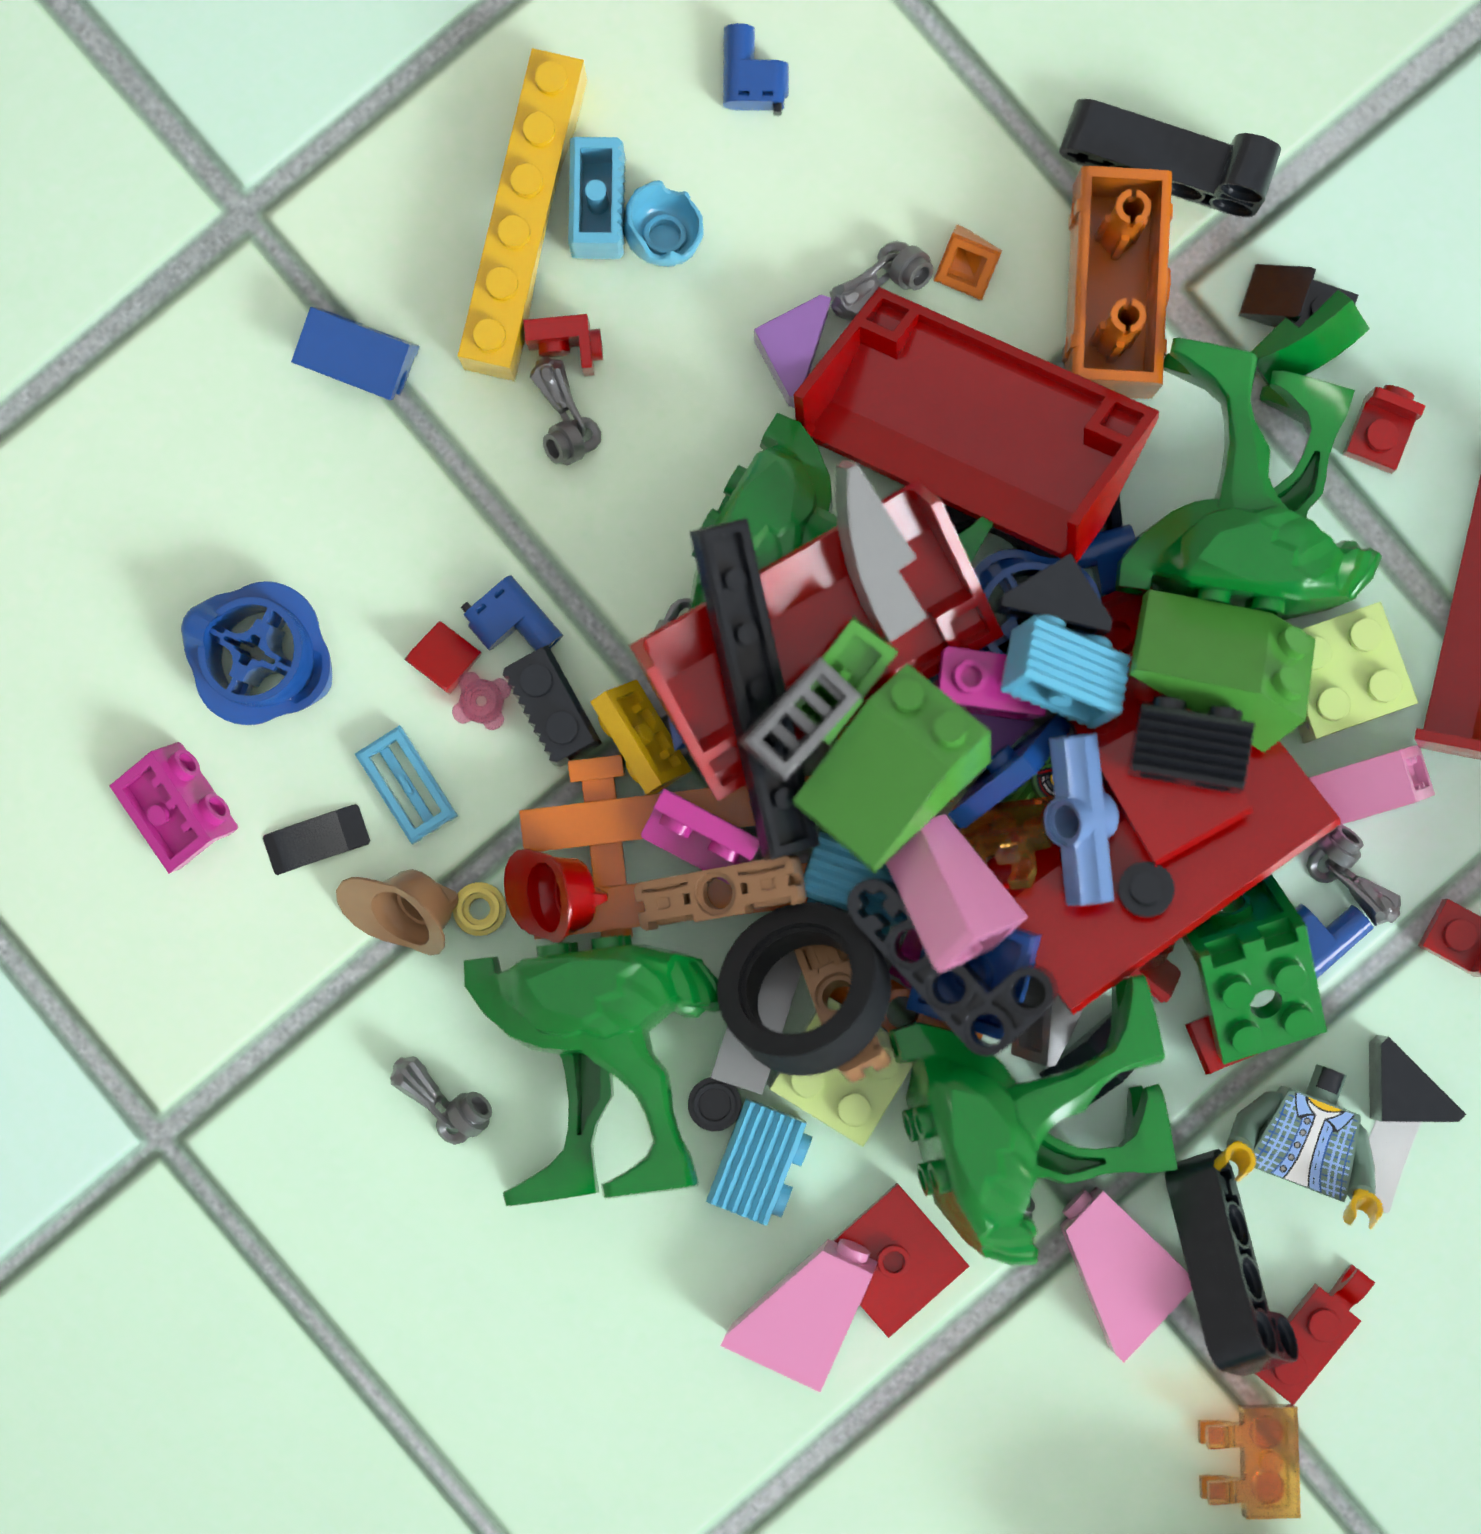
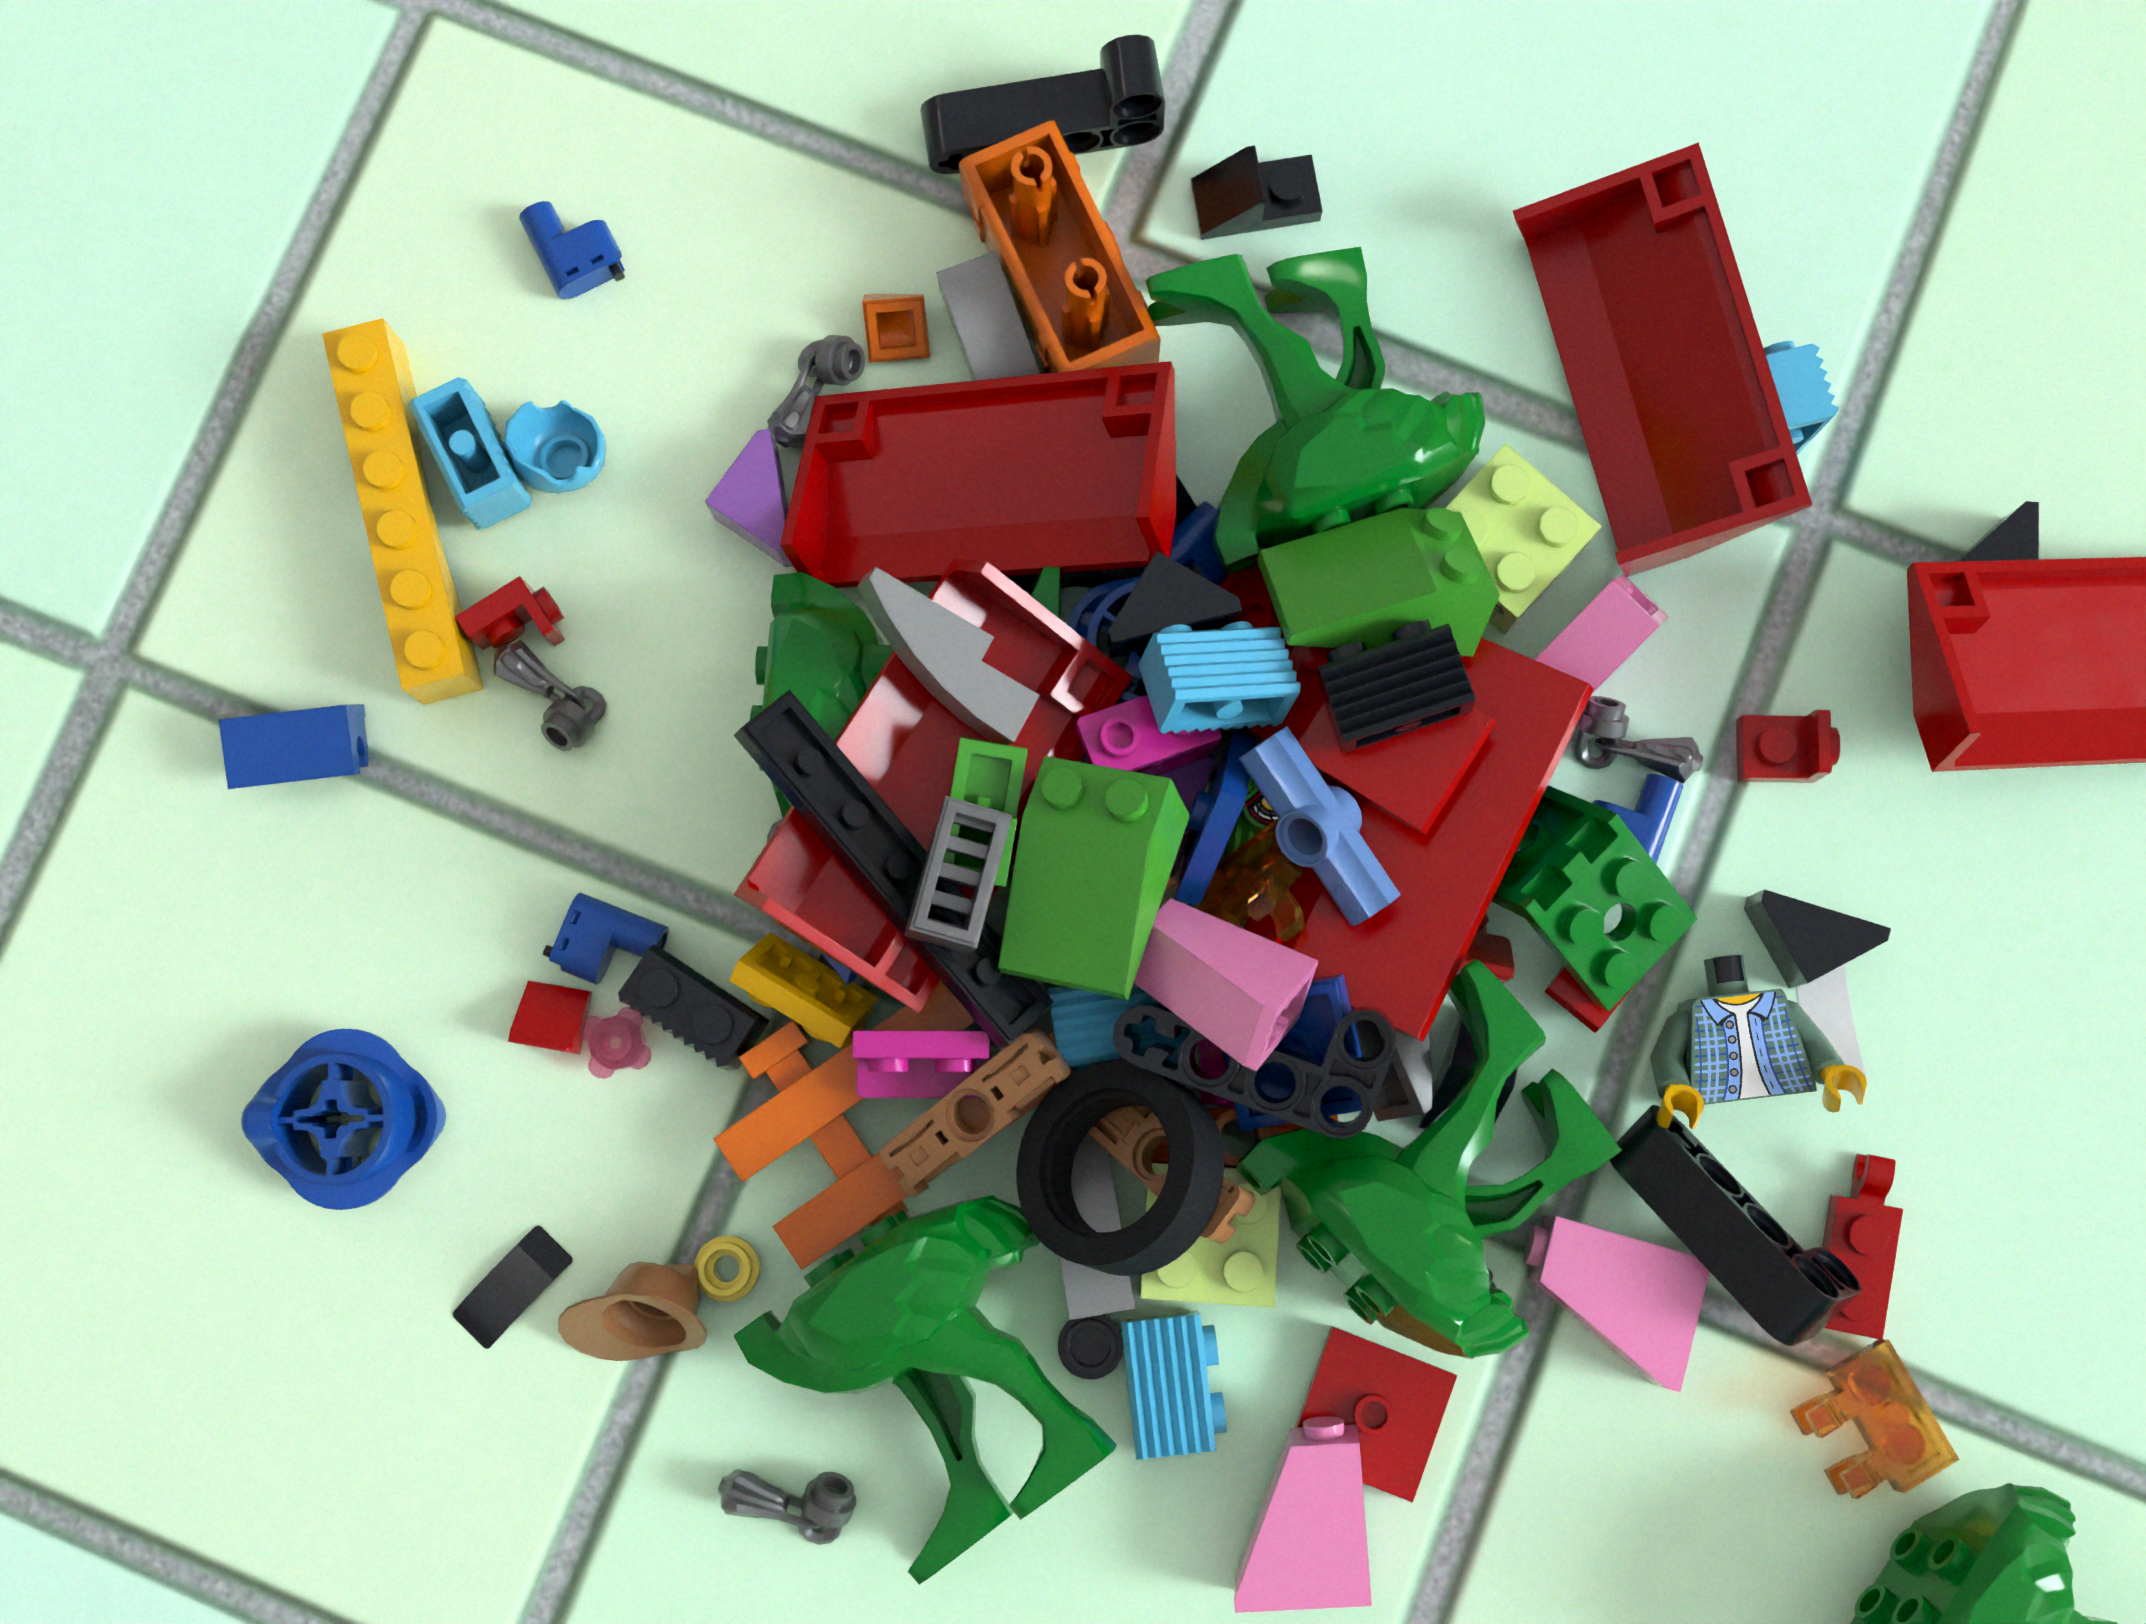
camera: 25 degrees left, 5 degrees down
dark pink bracket [109,742,238,874] -> none
medium azure tile [355,725,458,845] -> none
red piece [503,849,608,943] -> none
black plate [1118,862,1175,918] -> none
green slope [1251,290,1370,386] -> none
red bracket [1342,385,1426,474] -> none
none -> light grey slope [936,251,1040,381]

